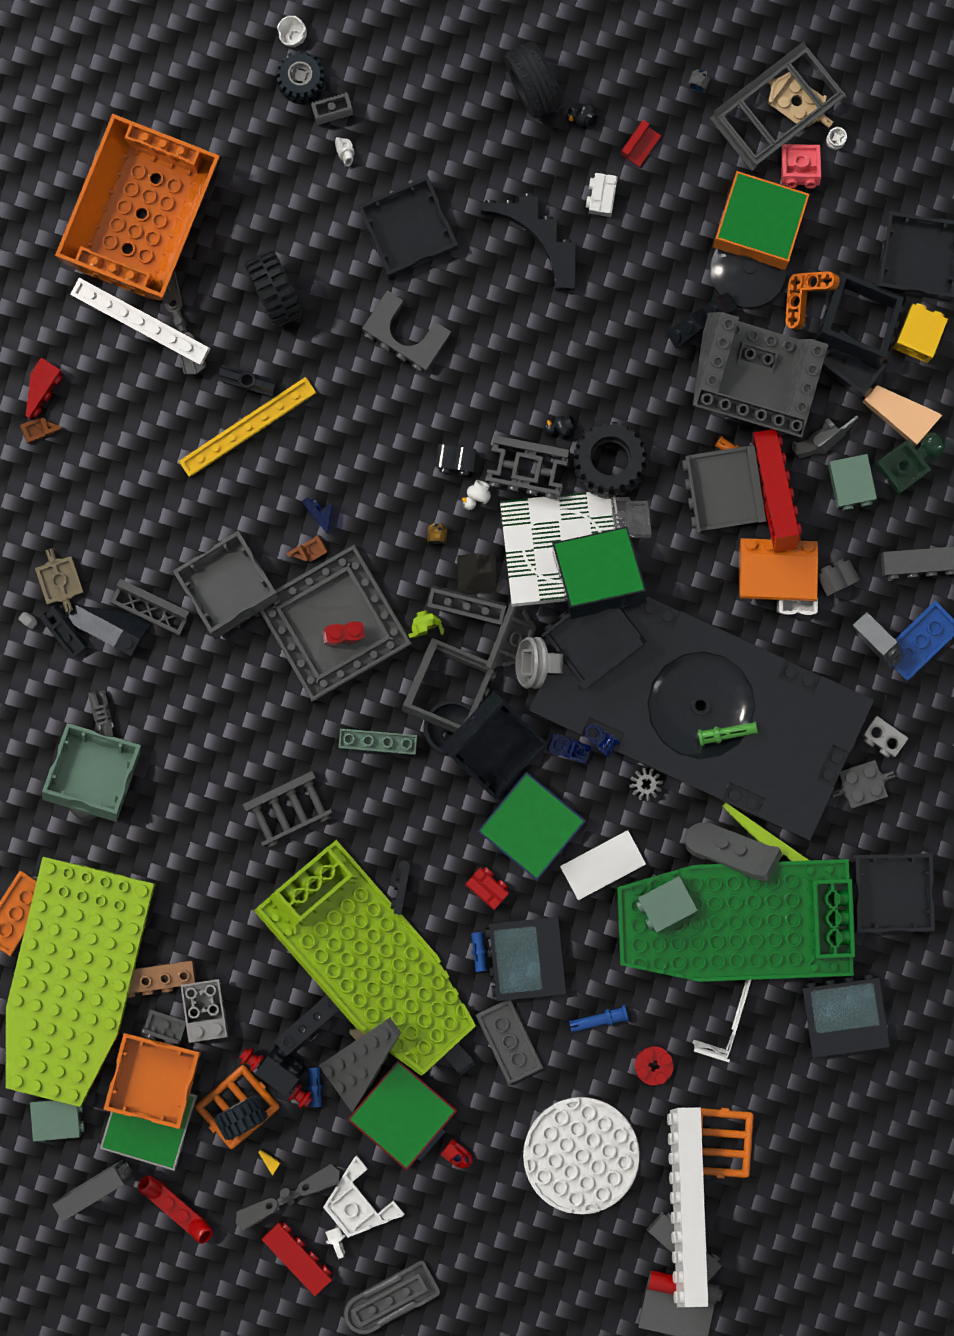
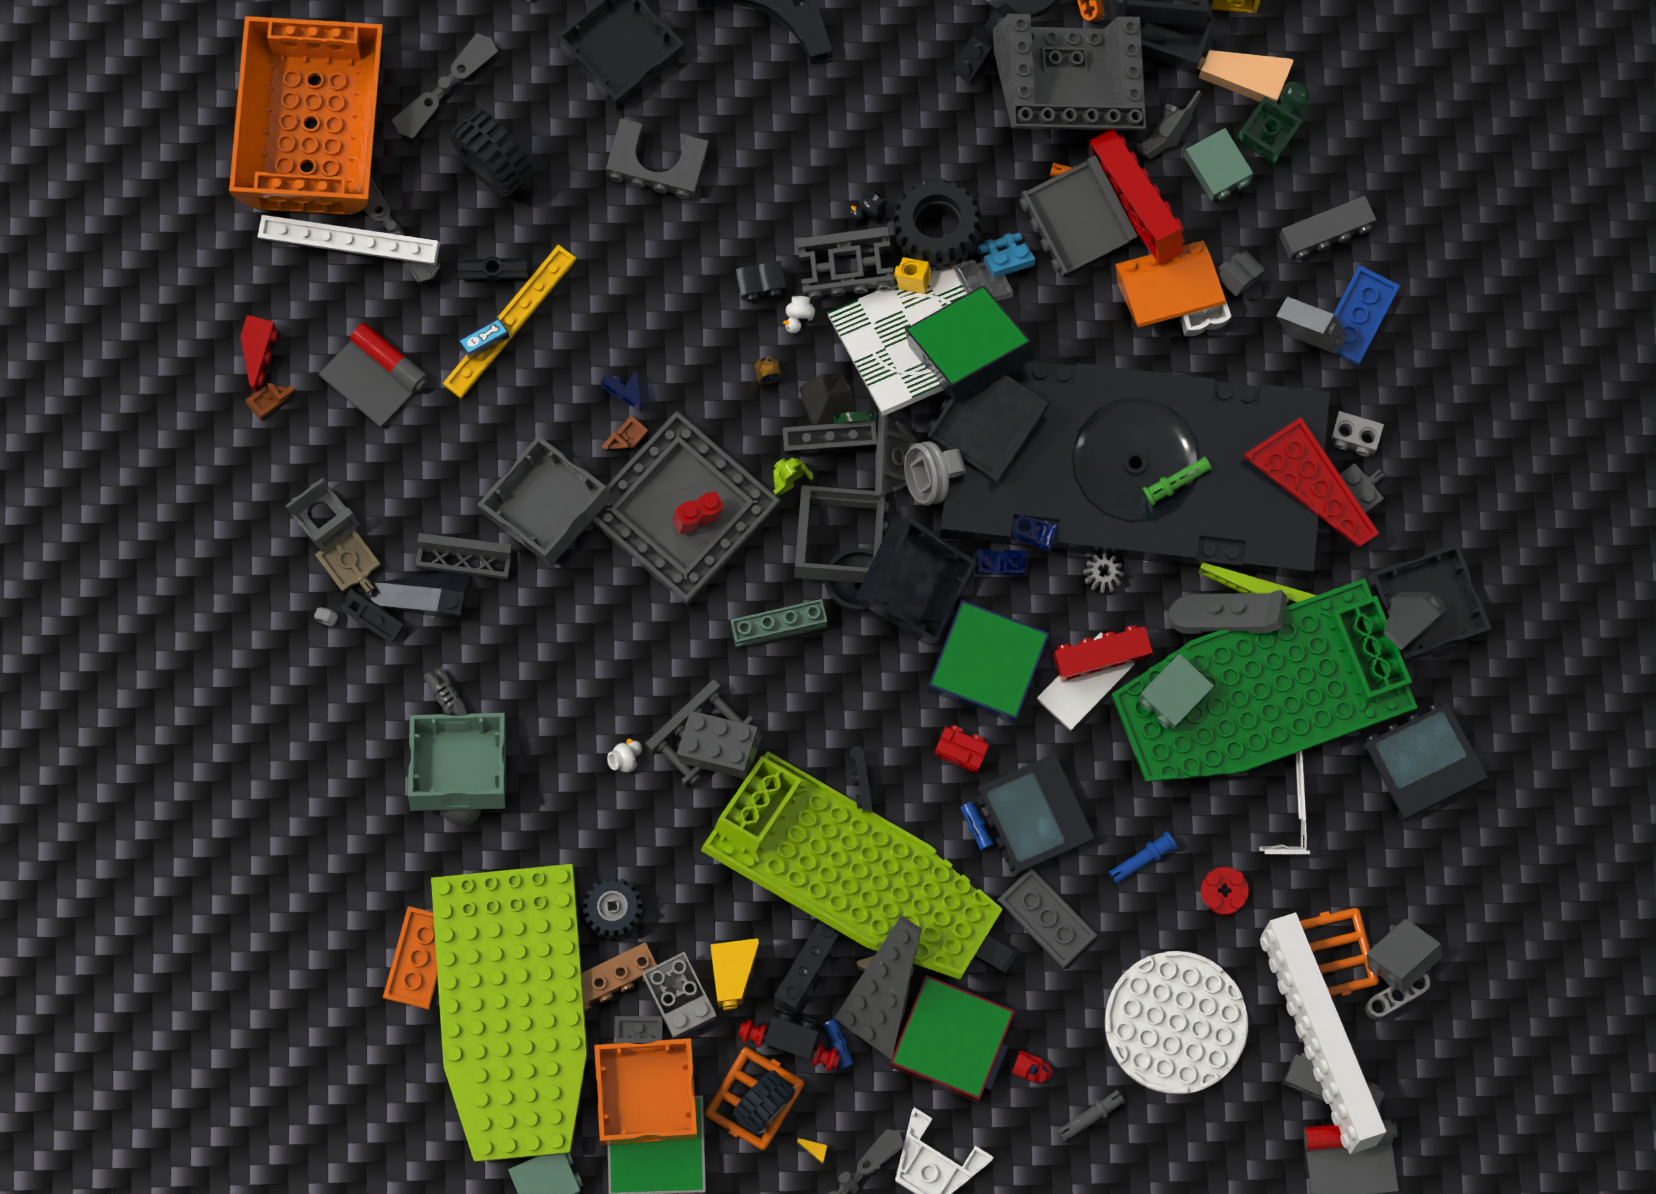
camera: 20 degrees left, 10 degrees down
none -> dark grey panel [286,478,360,552]
none -> dark grey door [319,322,428,428]
none -> dark grey piece [392,33,498,139]
none -> slope [458,318,510,360]
none -> black wheel [583,877,645,941]
none -> white animal [607,739,642,773]
none -> dark grey brick [677,711,762,779]
none -> yellow slope [710,938,759,1011]
none -> dark green tile [833,411,878,424]
none -> yellow brick [894,257,932,294]
none -> dark azure plate [977,233,1035,278]
none -> red brick [1053,625,1153,682]
none -> dark grey pin [1057,1090,1125,1142]
none -> red wing [1243,417,1379,547]
none -> light grey beam [1365,974,1430,1020]
none -> dark grey brick [1366,918,1442,993]
none -> dark grey wedge [1384,592,1448,650]

